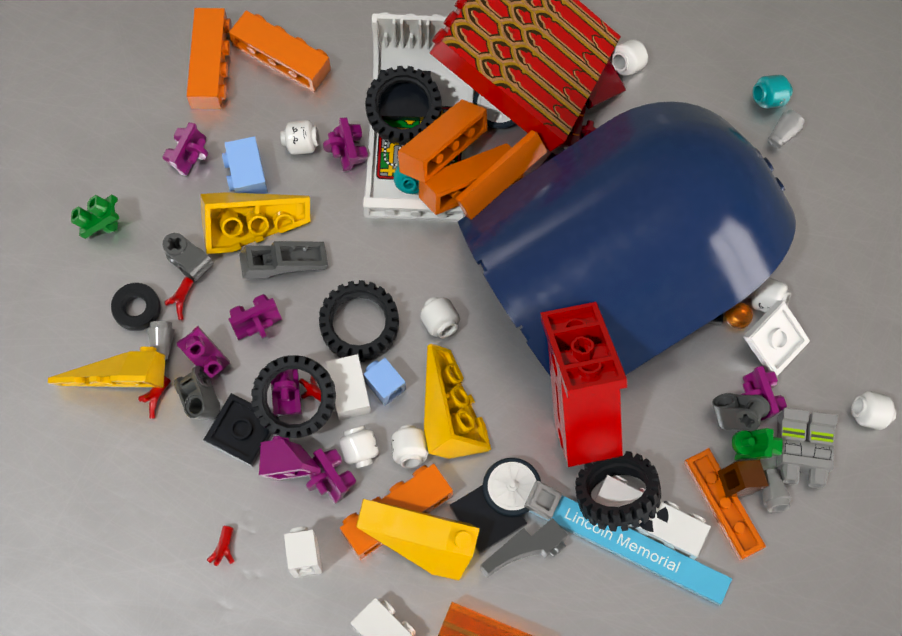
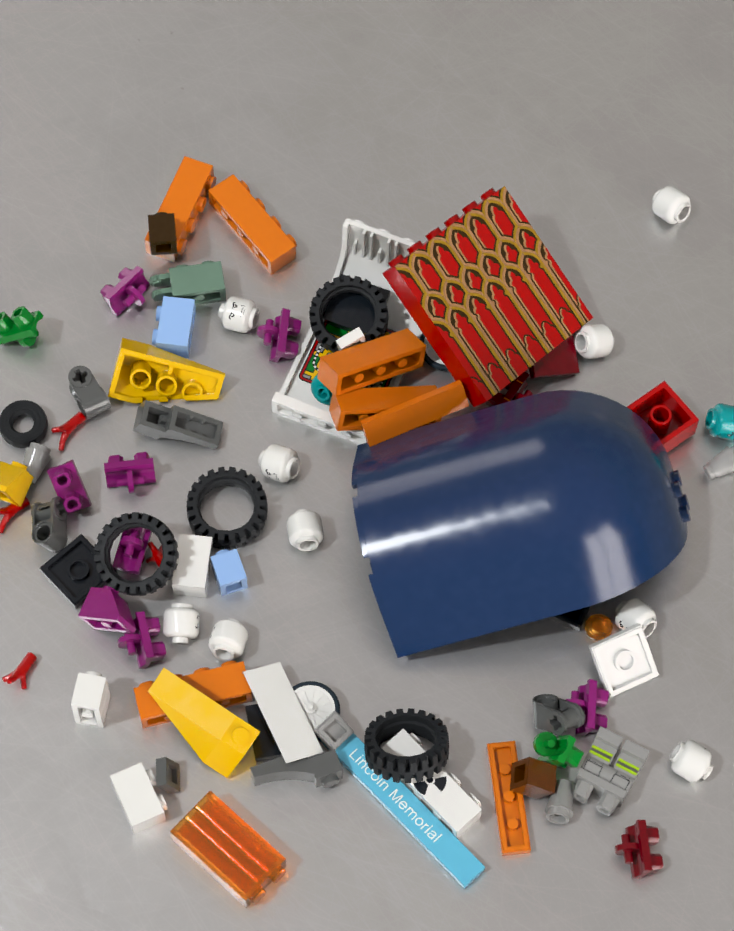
camera: 20 degrees right, 5 degrees down
yellow wedge [424,343,491,459] -> none
red brick [540,302,627,467] -> none
none -> dark brown brick [148,212,177,255]
none -> sand green hinge [149,261,226,305]
none -> dark grey tile [156,757,180,794]
none -> white sticker [243,662,324,763]
none -> white head [258,444,301,482]
none -> white tile [336,327,366,351]
none -> dark red hips [614,820,663,879]
none -> red brick [627,381,699,453]

